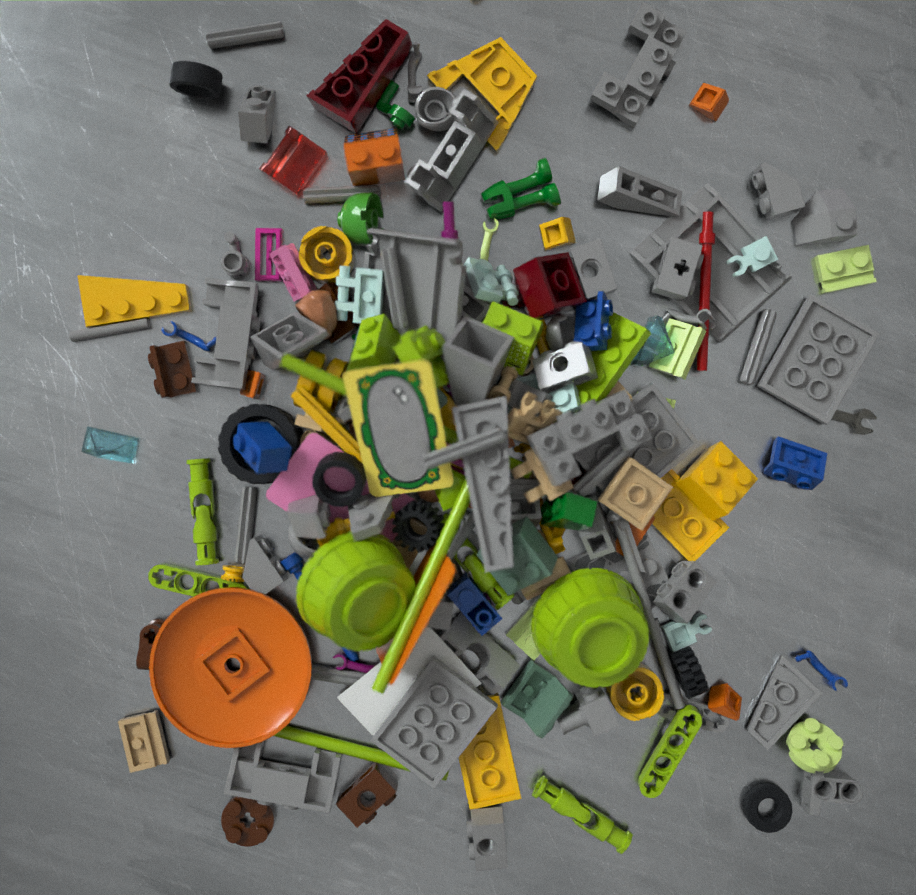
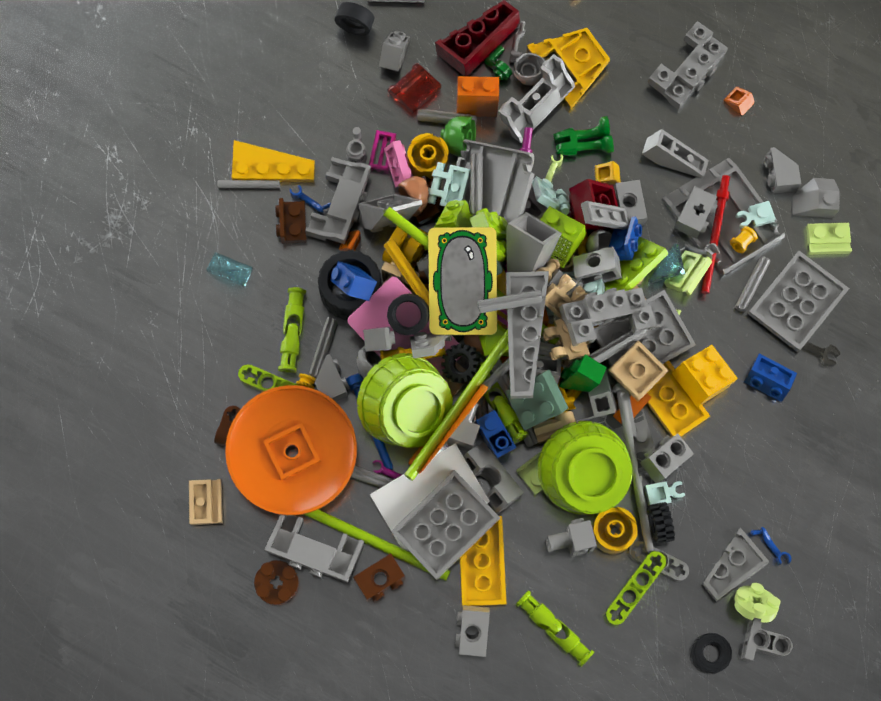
camera: 10 degrees right, 15 degrees down
sand green bracket [501,660,572,738] -> none
orange slope [708,683,742,721] -> none
none -> light grey tile [581,201,629,230]
none -> yellow bush [730,226,758,253]

